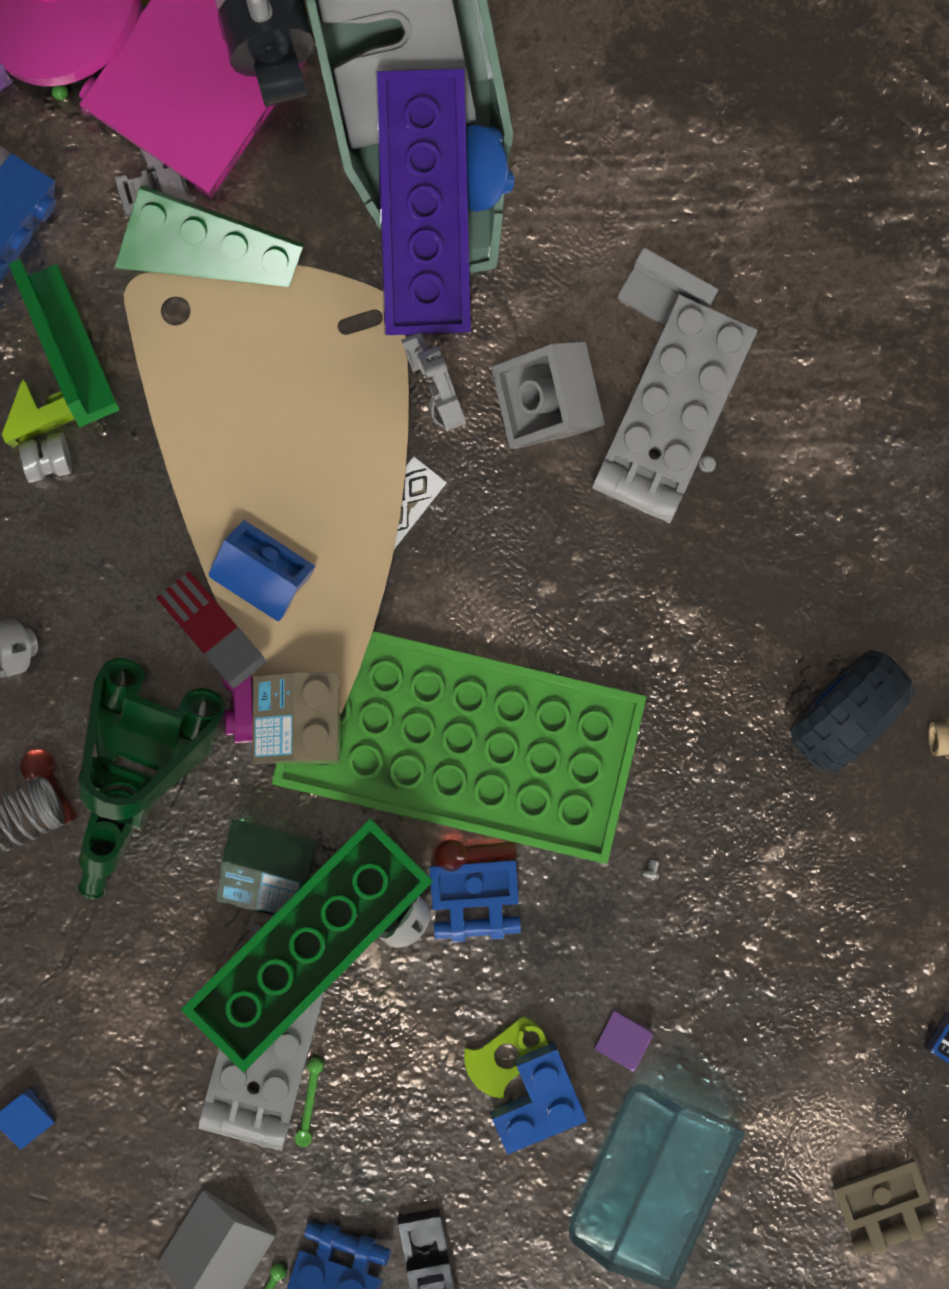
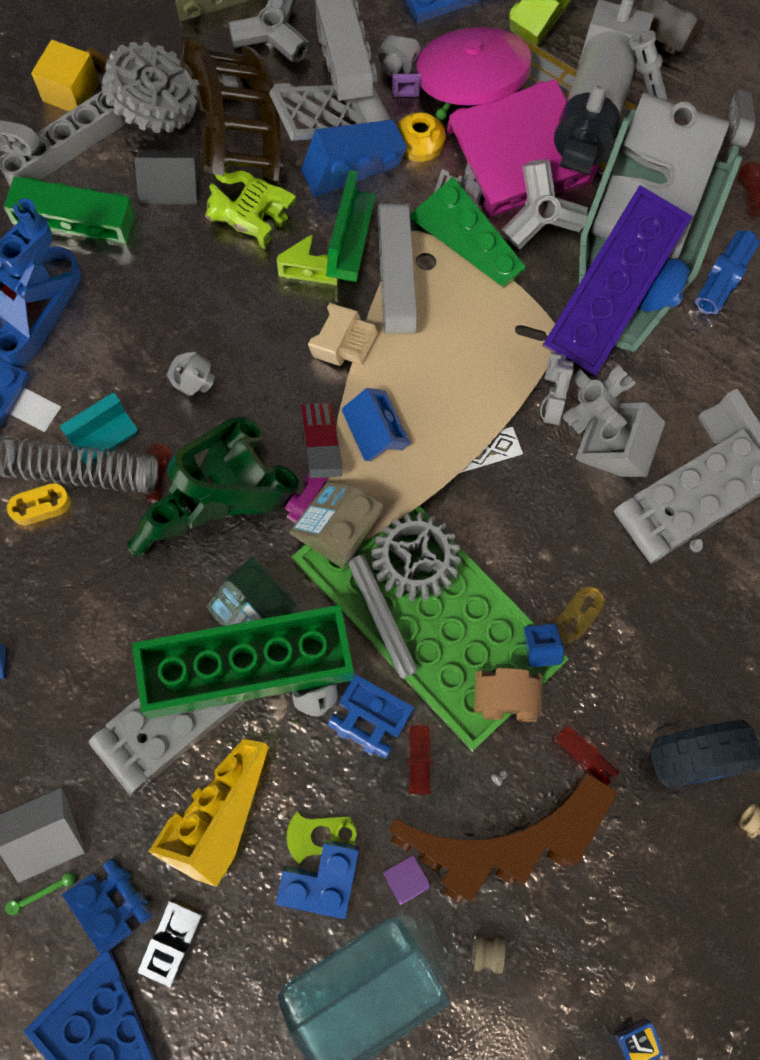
camera: 35 degrees right, 15 degrees down
light grey wheel [19,432,72,483] -> none
bright green hinge [295,1057,324,1147] -> none
clear red bar [434,839,516,872] -> none
none -> yellow wedge [148,739,269,887]
none -> tan piece [308,303,377,366]
none -> light grey axle [348,555,417,678]
none -> light grey gear [371,512,461,602]
none -> light grey beam [377,203,416,334]
none -> reddish brown arch [388,773,618,904]
none -> yellow piece [397,112,446,162]
none -> clear red axle [406,725,433,795]
none -> dark tan wheel [472,933,505,974]
none -> medium nougat cylinder [474,668,542,722]
none -> light grey piece [501,159,588,249]
none -> blue slope [524,623,564,667]
none -> clear yellow beam [555,587,604,644]
none -> clear red axle [556,726,619,786]
none -> light grey pin [562,365,636,434]
none -> blue piece [694,230,760,315]

